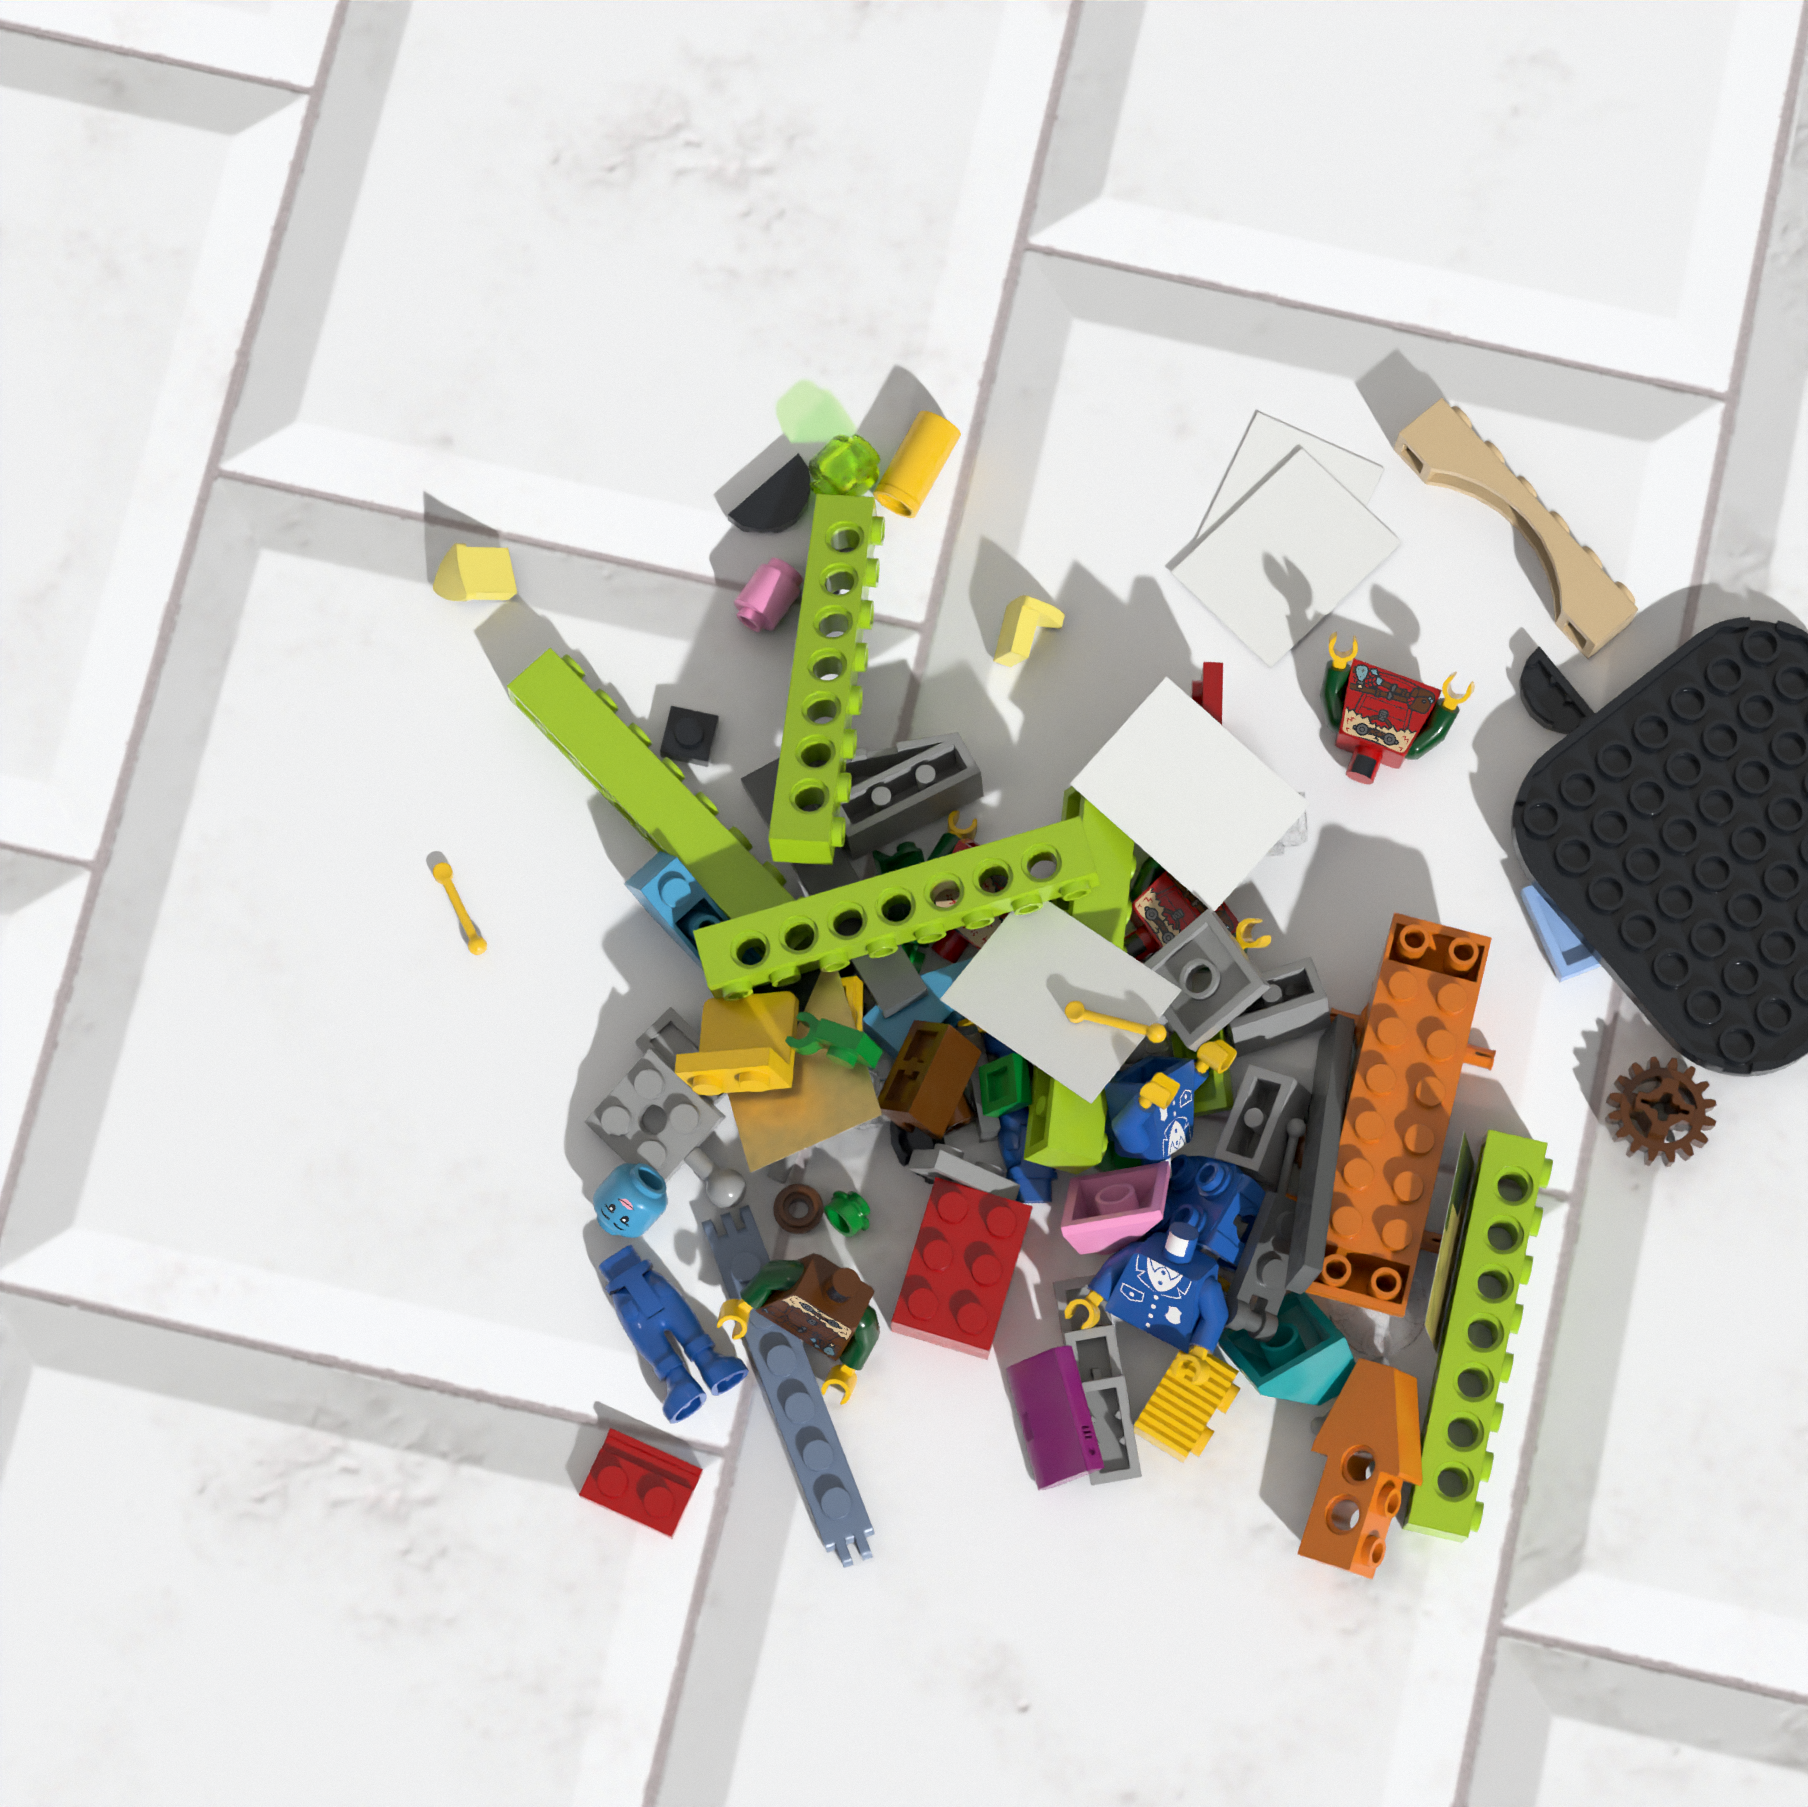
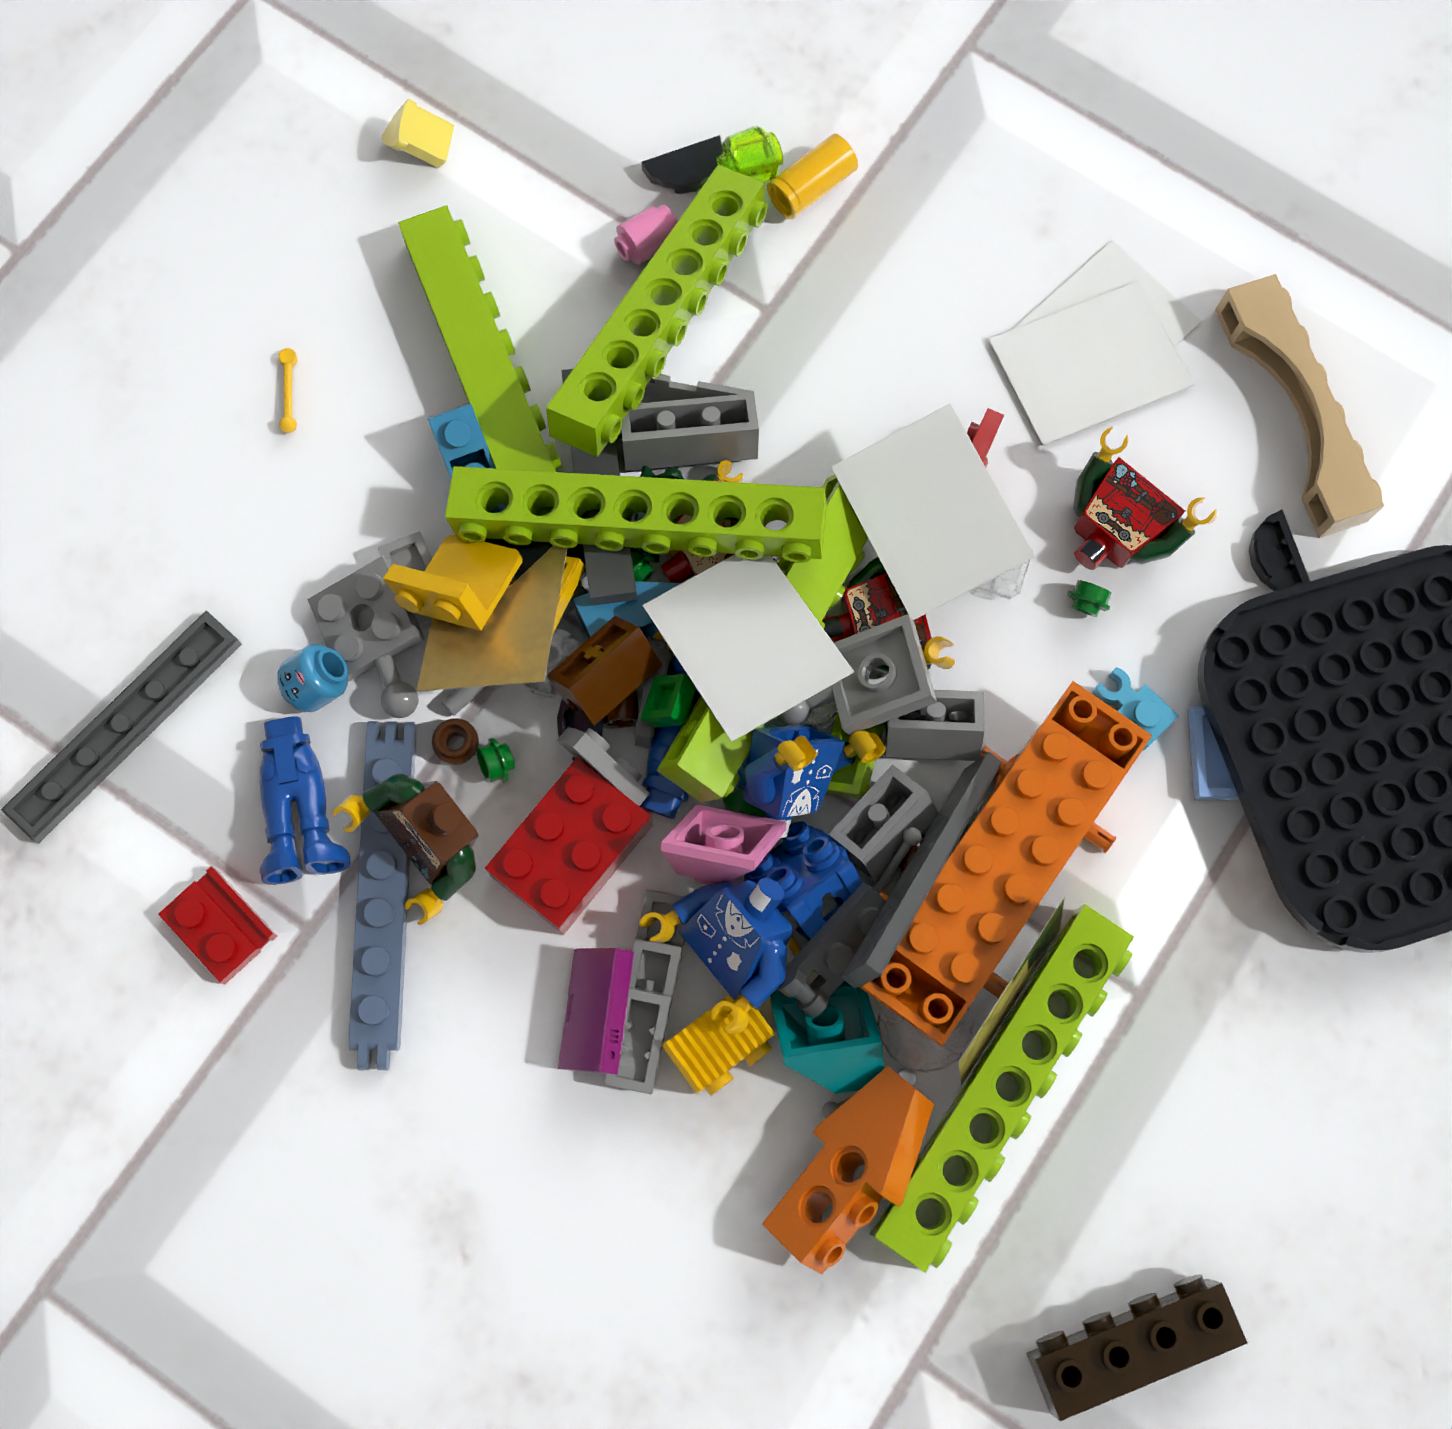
camera: 20 degrees right, 0 degrees up
black plate [660,706,719,767] -> none
green plate [785,1012,883,1069] -> none
light yellow tile [993,595,1065,667] -> none
yellow hinge [1065,1001,1167,1043] -> none
reddish brown gear [1605,1056,1717,1167] -> none
none -> dark grey tile [1,610,242,844]
none -> dark brown brick [1026,1274,1248,1421]
none -> green plate [1067,580,1112,617]
none -> medium azure plate [1092,667,1179,751]

